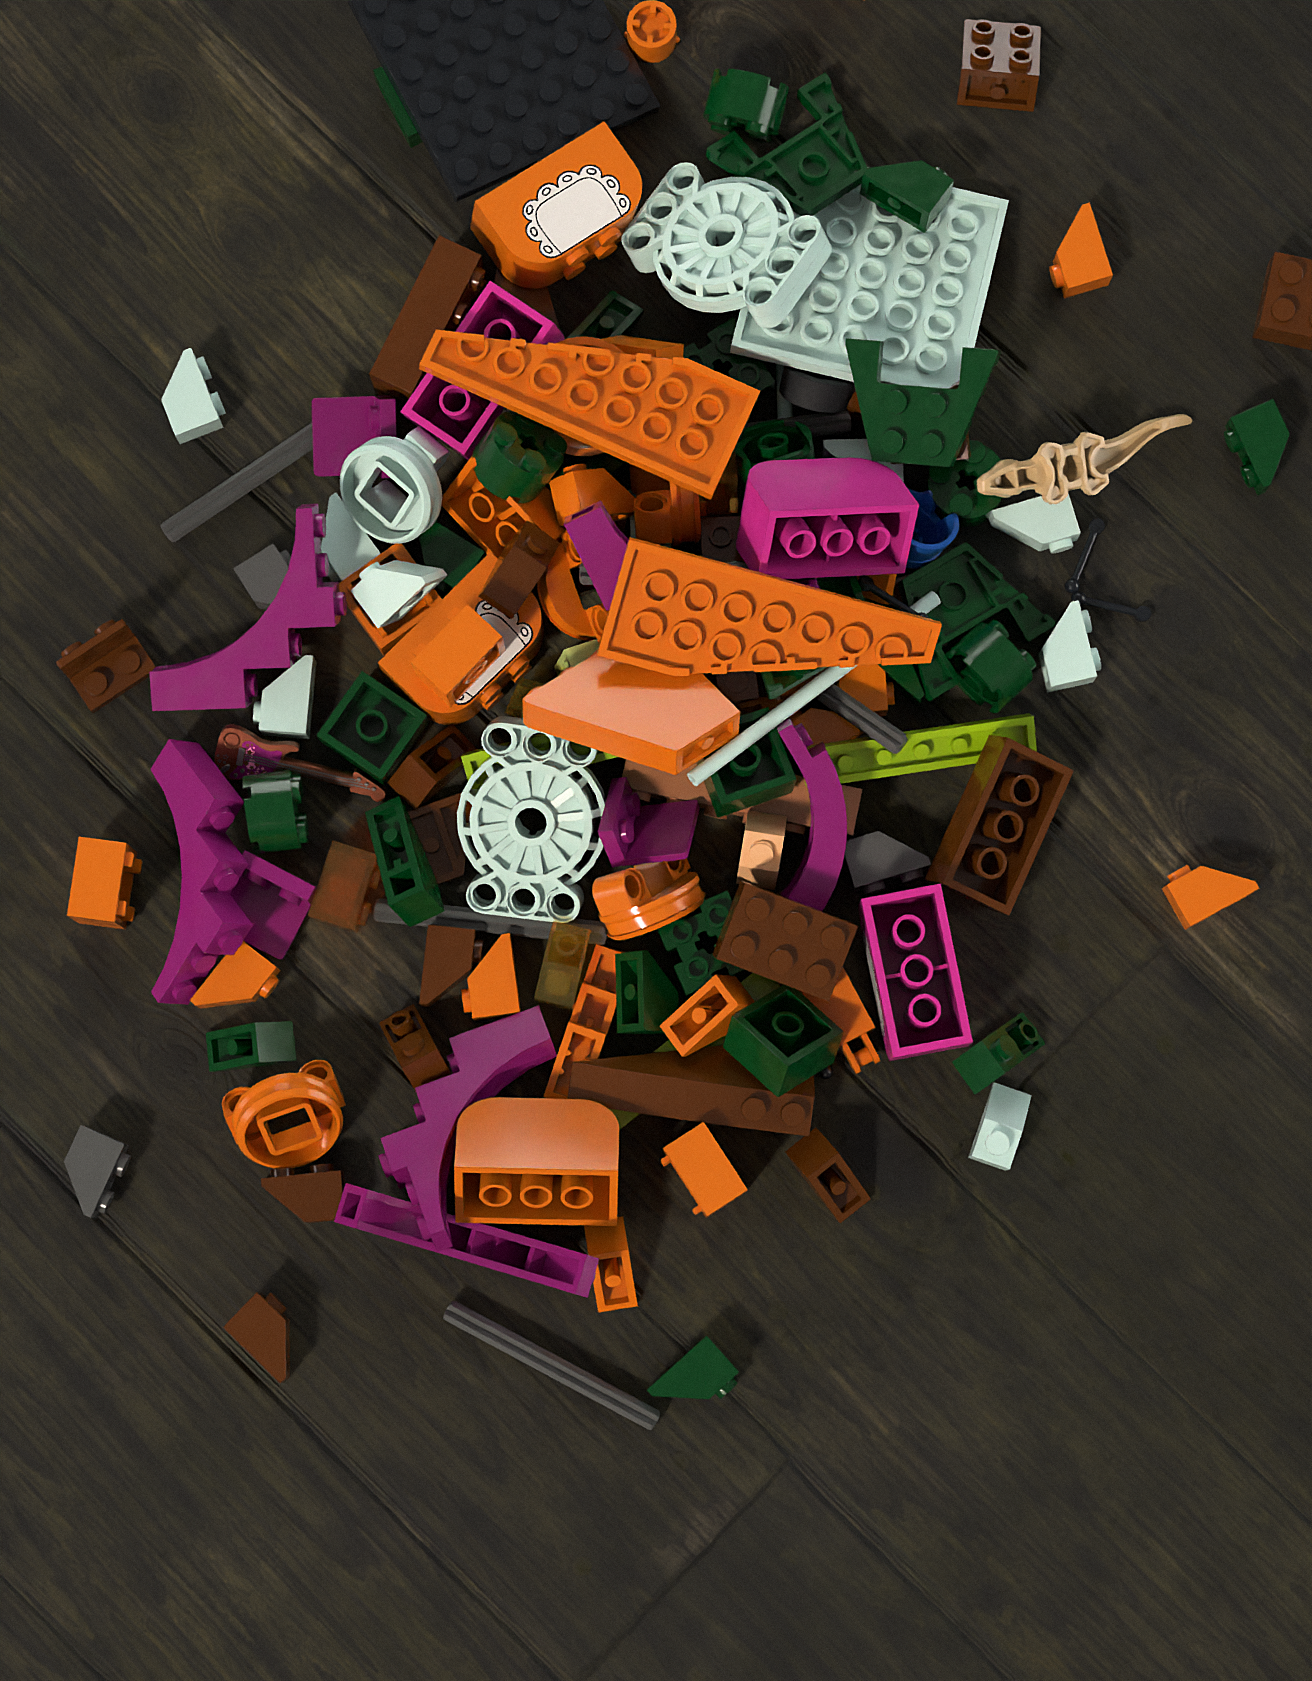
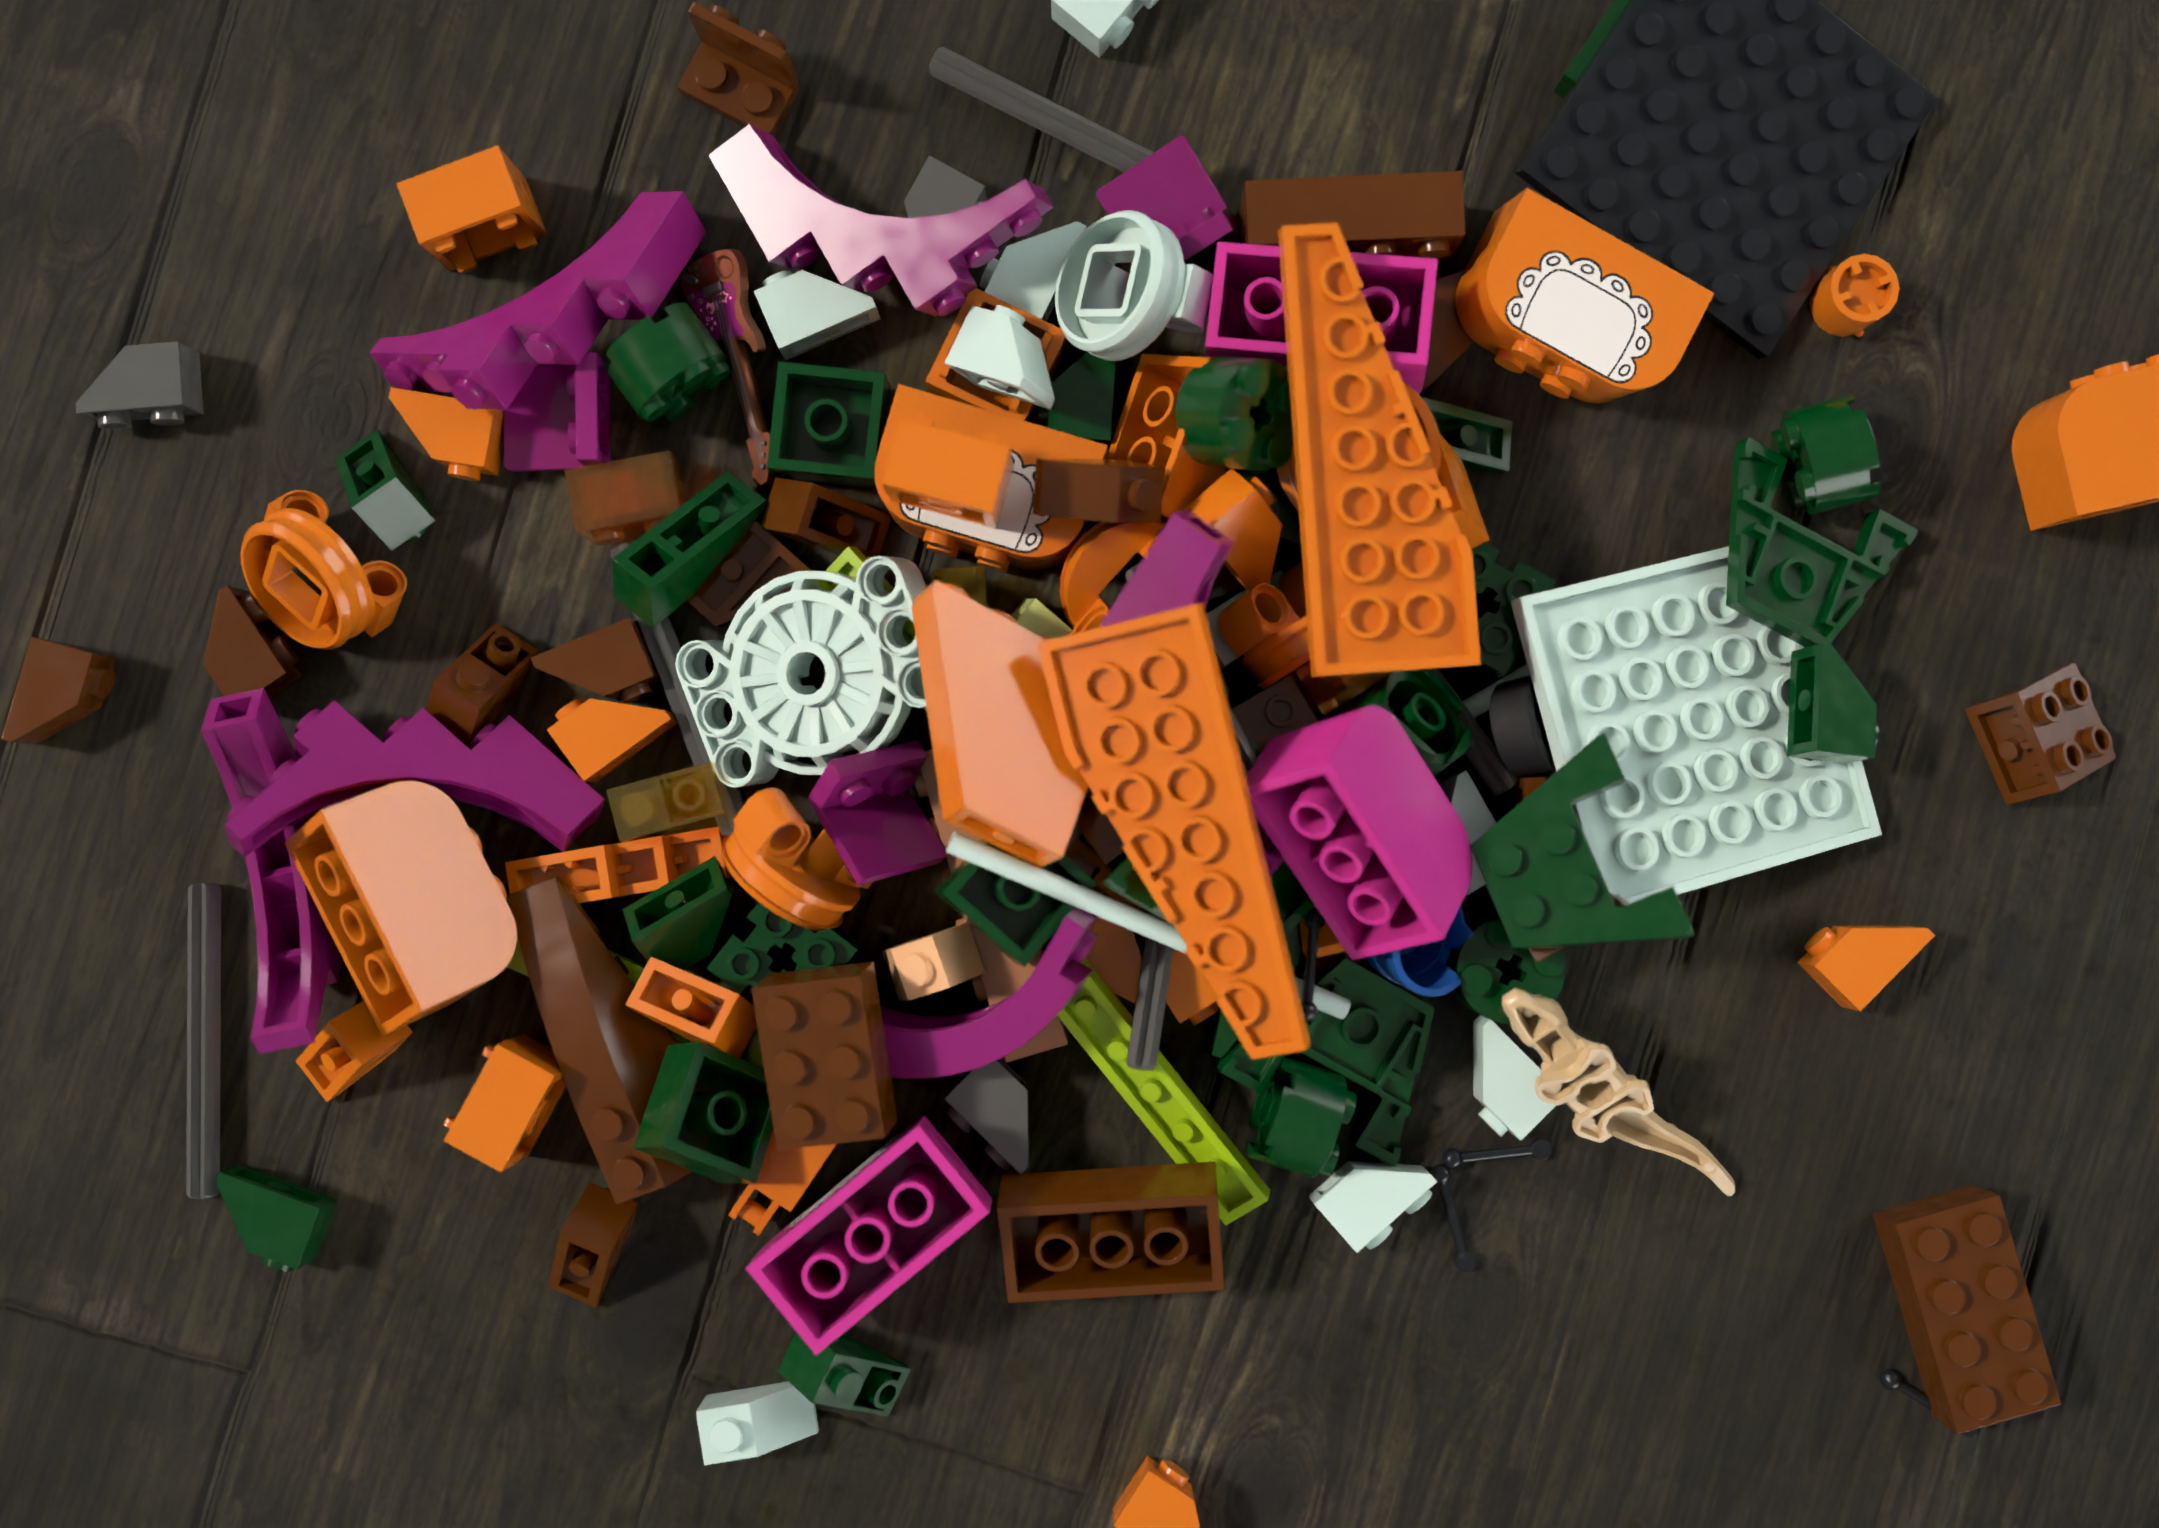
camera: 60 degrees right, 5 degrees up
light aqua piece [622,162,832,328] -> none
dark green slope [1224,399,1290,496] -> none

